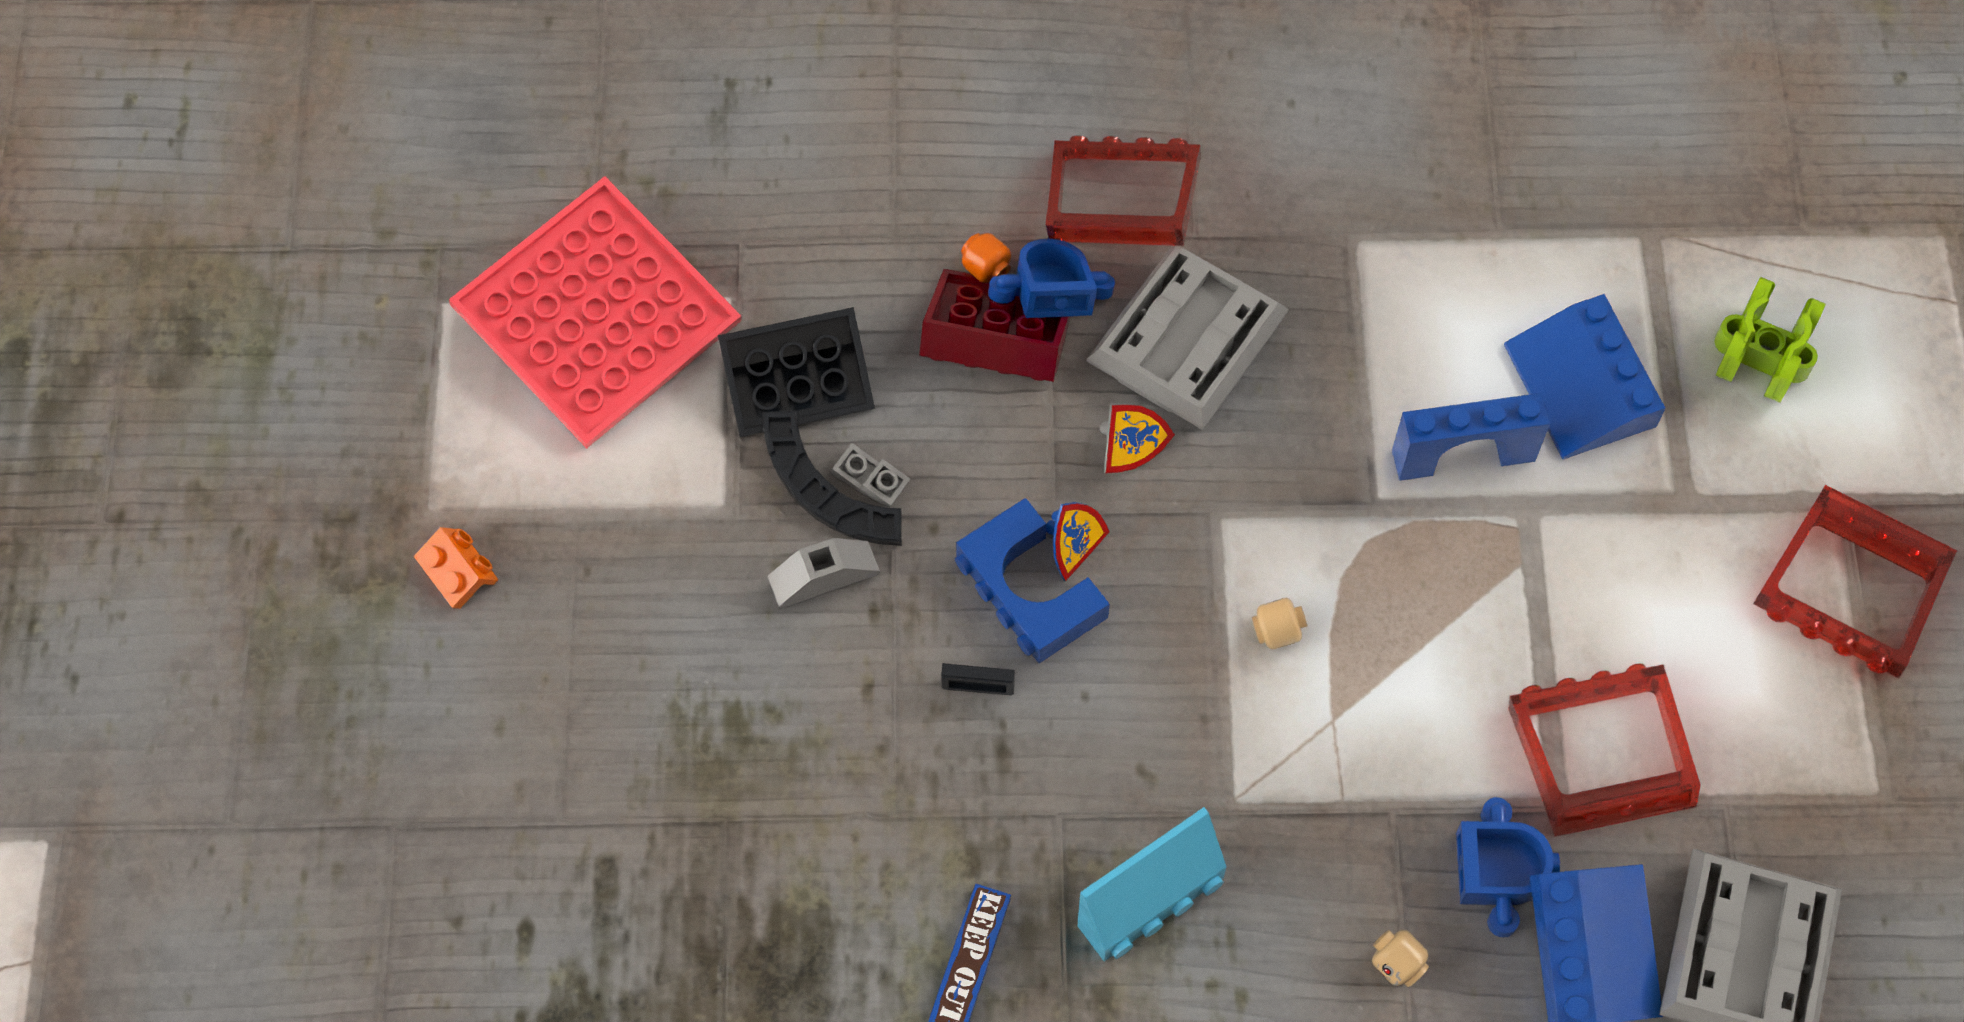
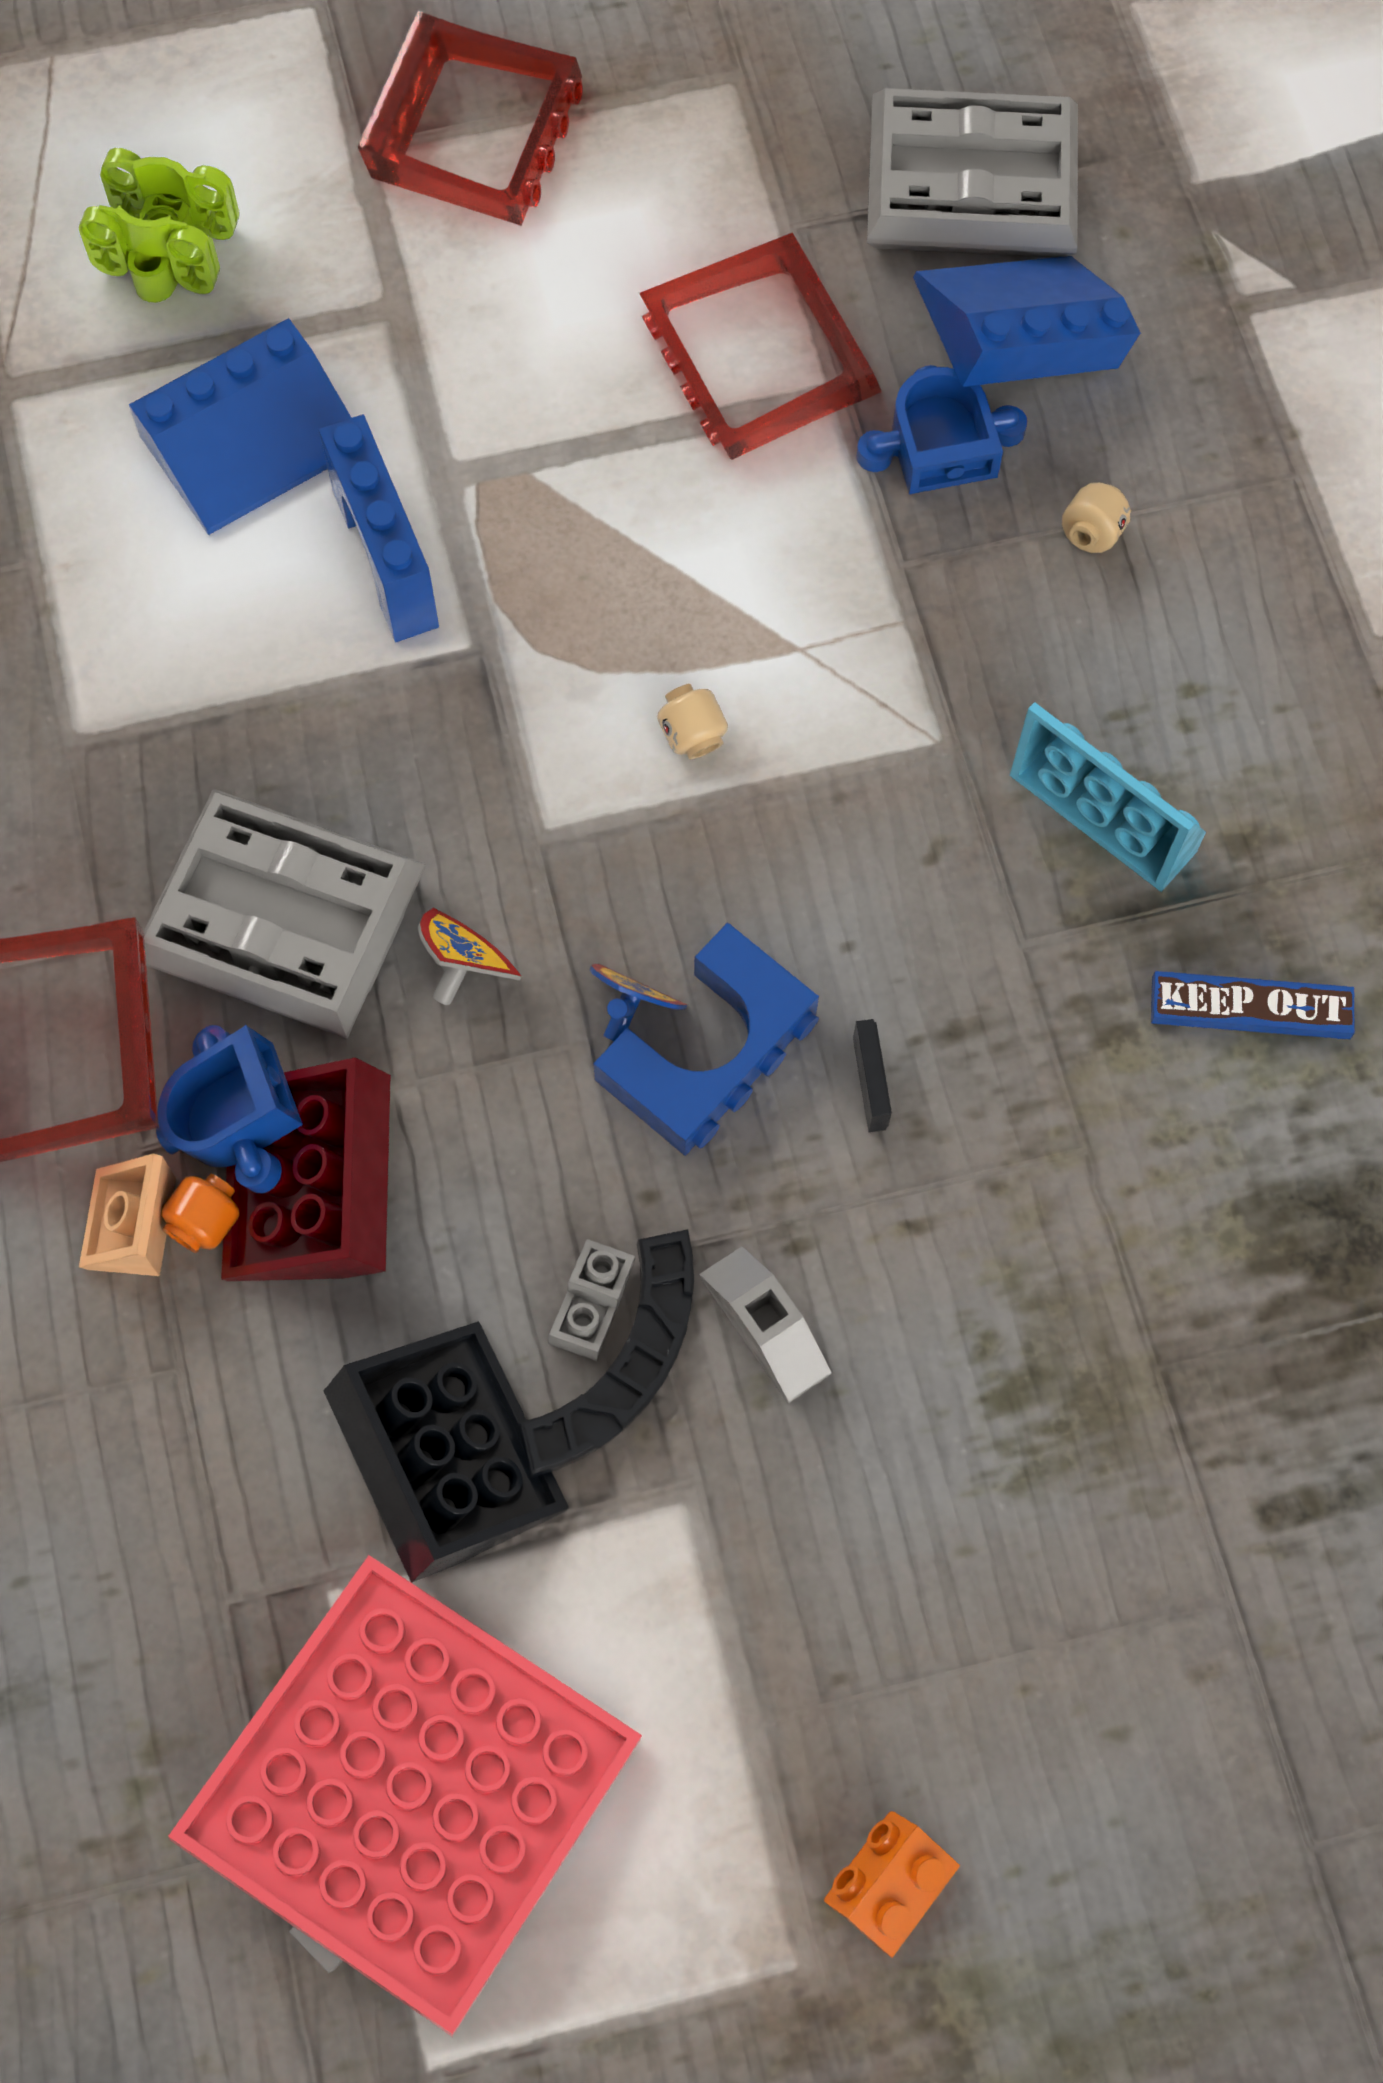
camera: 105 degrees left, 5 degrees up
none -> light nougat slope [79,1153,176,1276]

